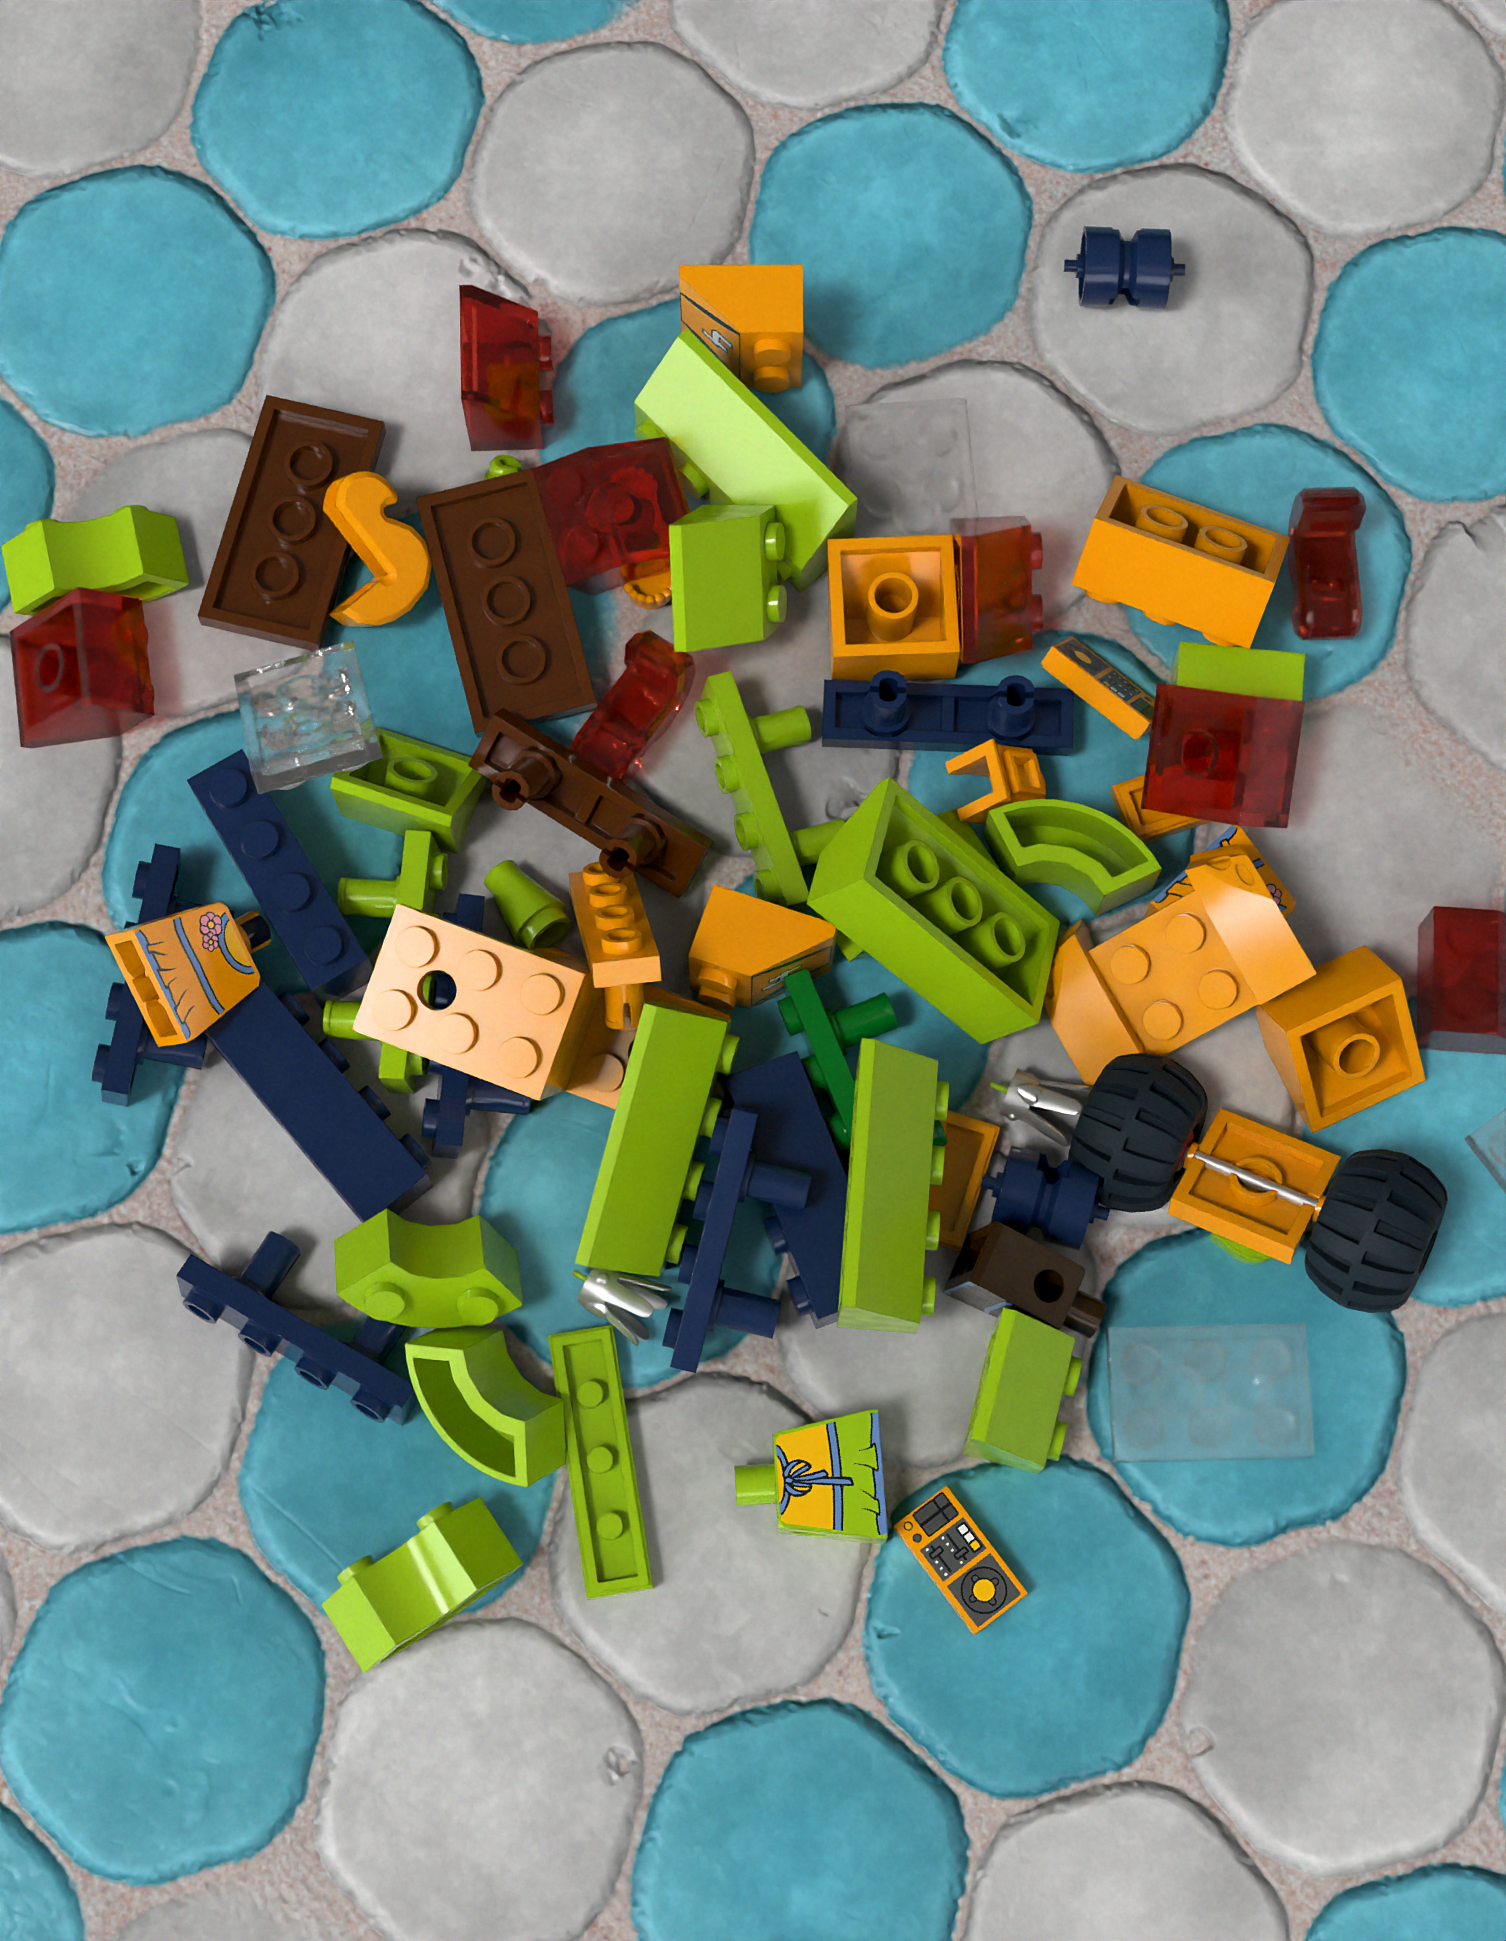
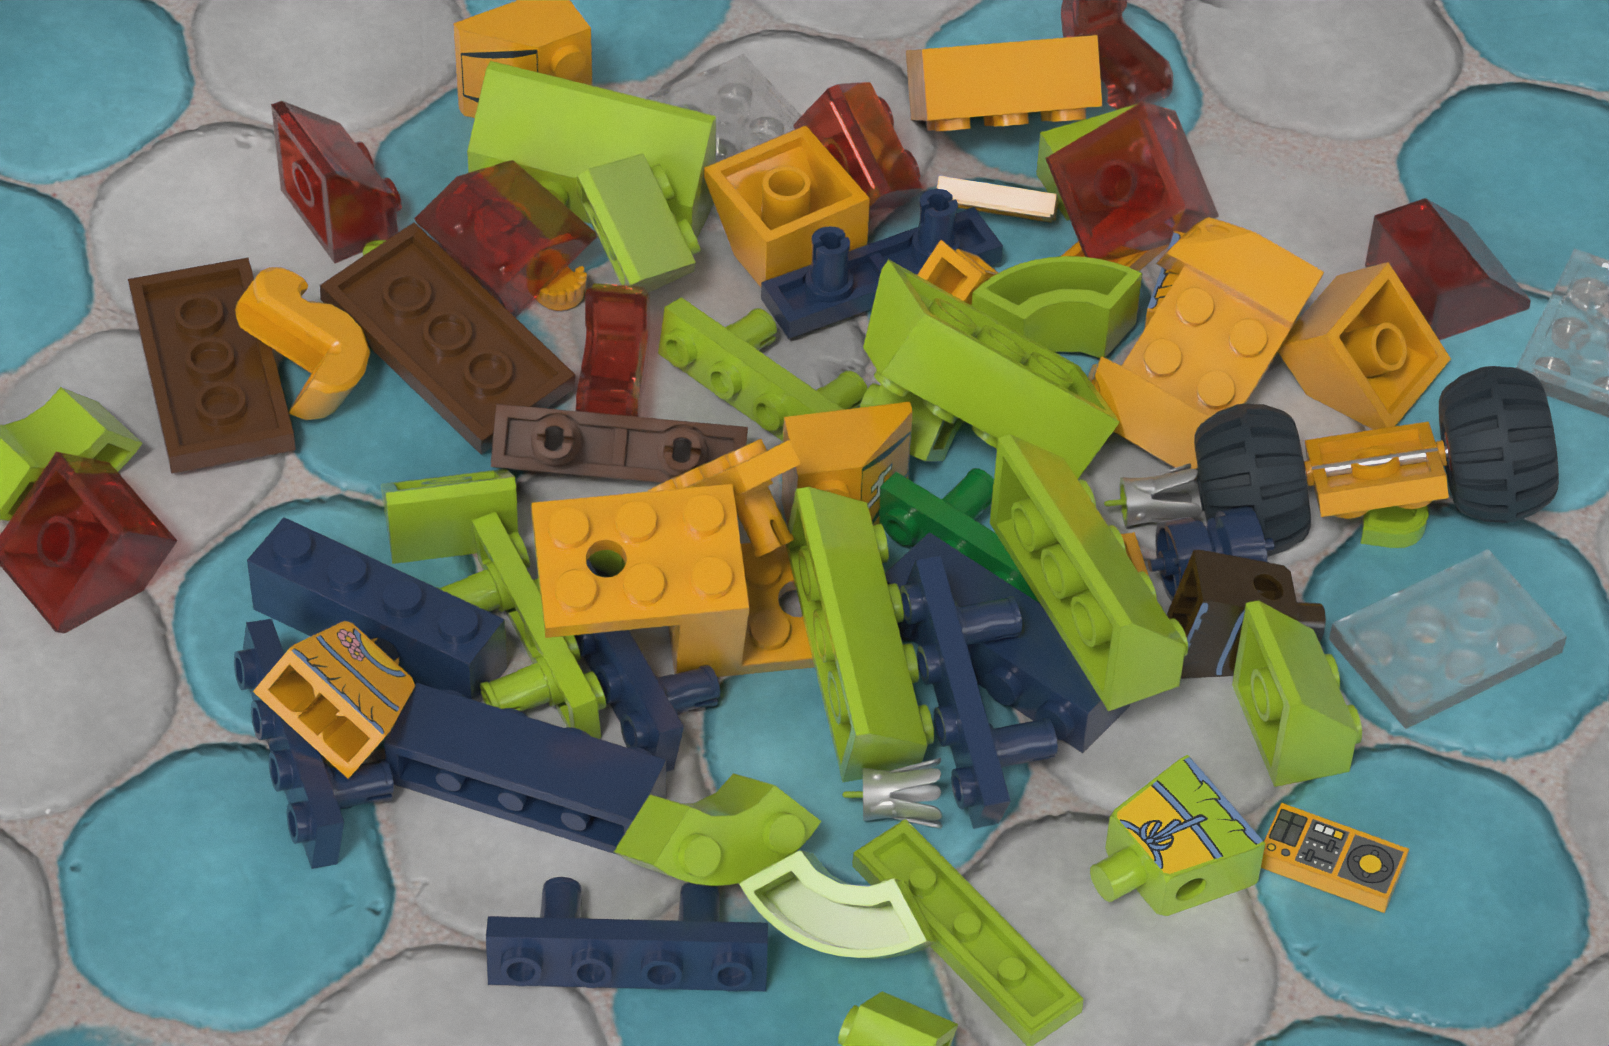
camera: 30 degrees left, 25 degrees down
clear plate [234,640,383,794] -> none

